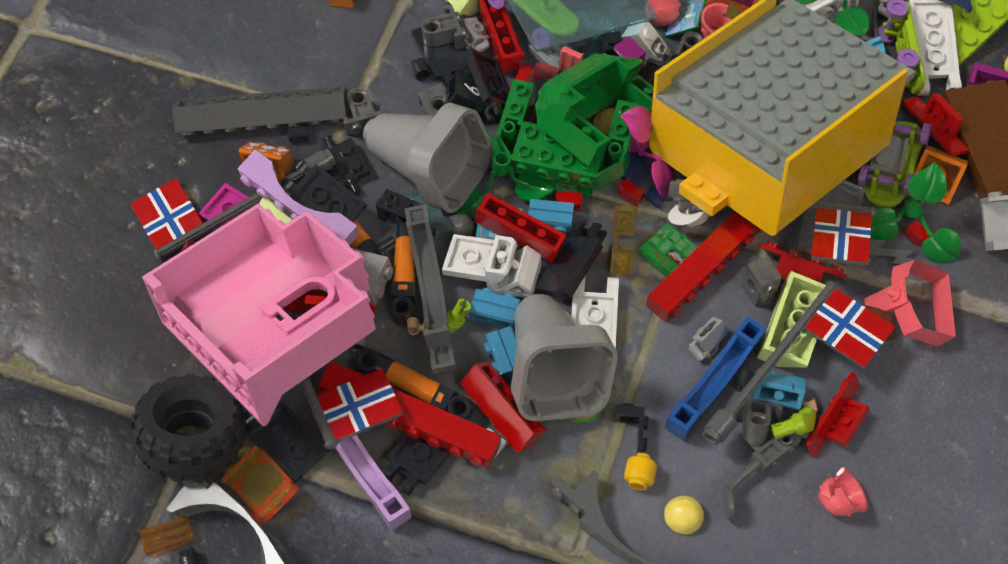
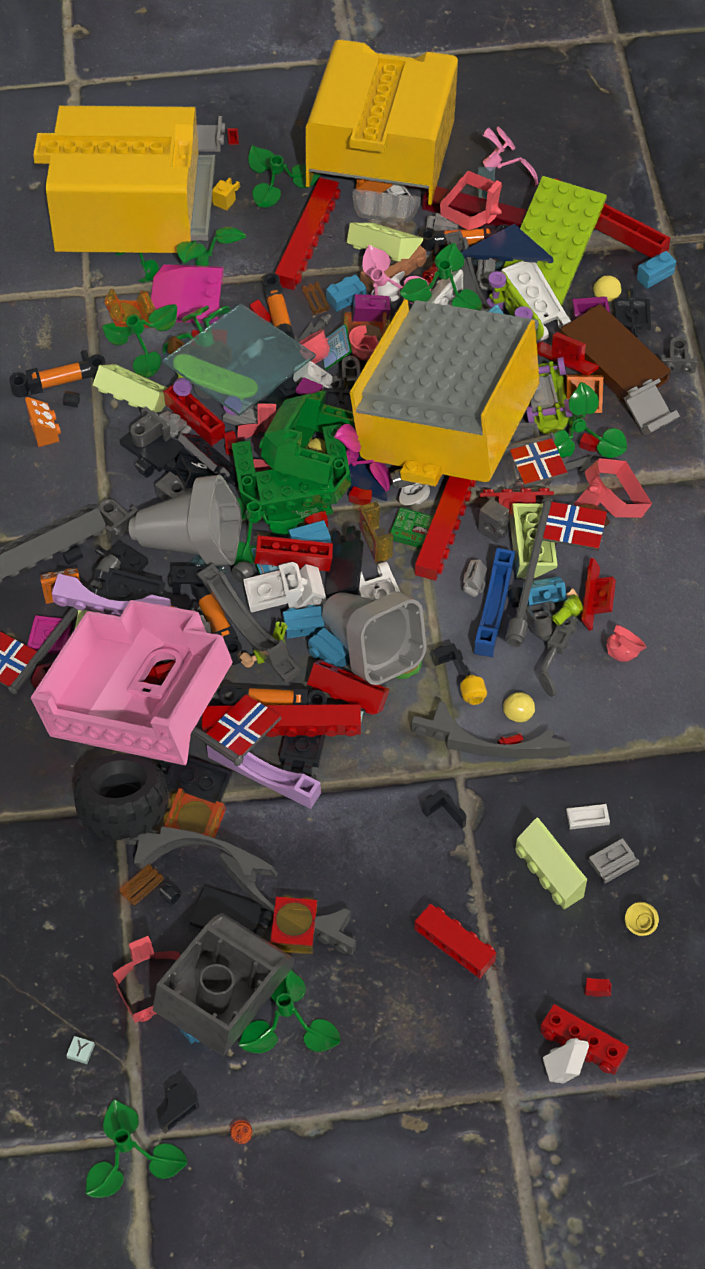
camera: 25 degrees left, 5 degrees down
none -> red pin [497,733,524,745]

